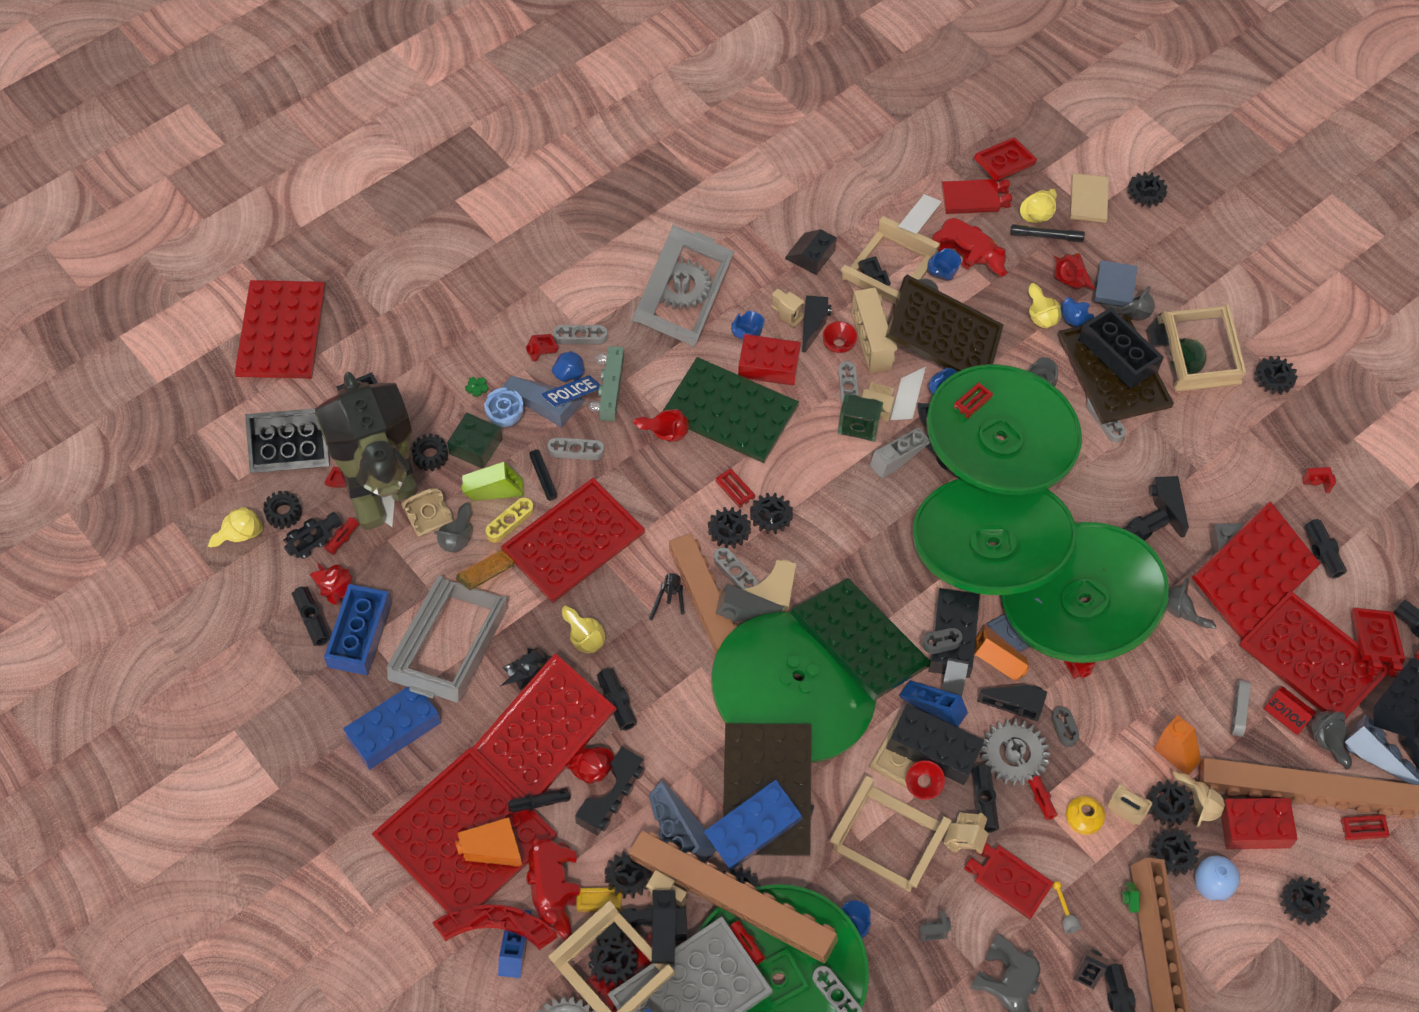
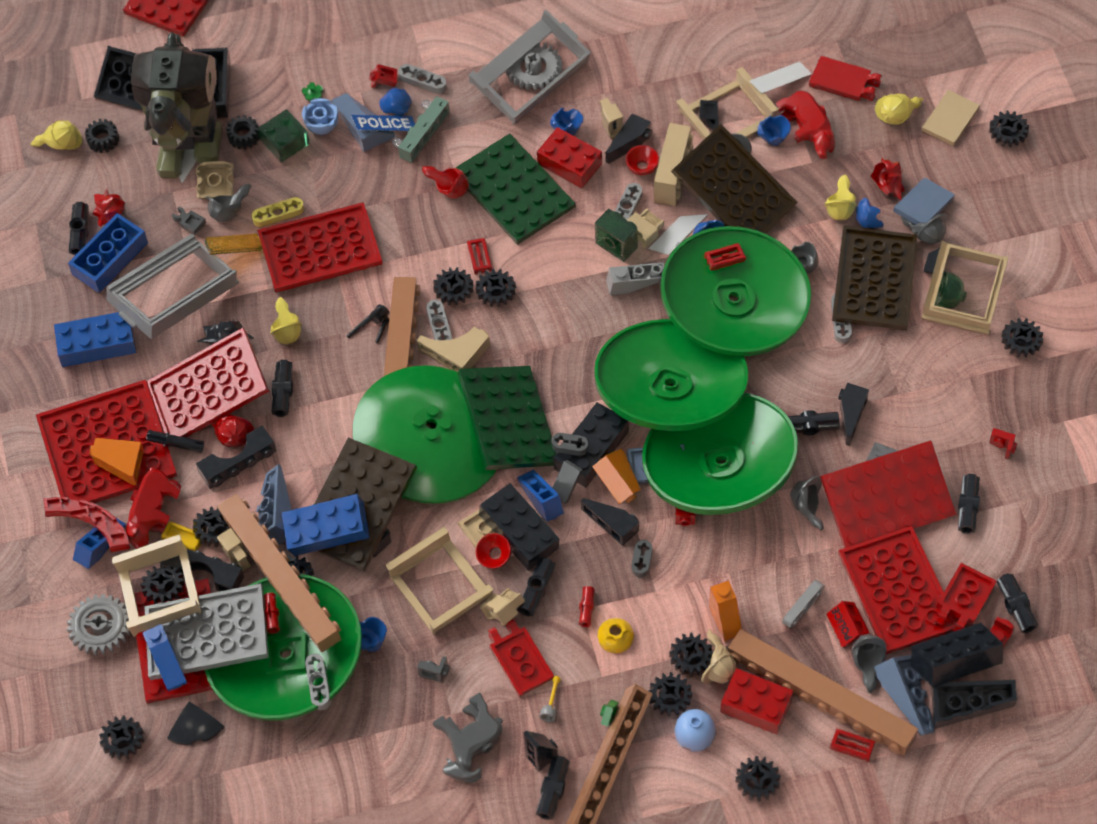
camera: 30 degrees right, 0 degrees up
black brick [283,511,342,559] -> none
red pin [324,517,360,555] -> none
lime slope [461,462,524,501] -> none
black axle [529,449,557,501] -> none
light grey beam [547,438,604,460] -> none
black slope [651,890,676,964] -> none
dark grey slope [716,584,783,621] -> none
black slope [785,229,837,275] -> none
red plate [974,137,1037,181] -> none
light grey gear [980,719,1050,786] -> none
black piece [1010,224,1085,242] -> none
black brick [1079,307,1164,388] -> none
tan piece [1108,784,1152,825] -> none
none -> dark grey plate [172,207,206,235]

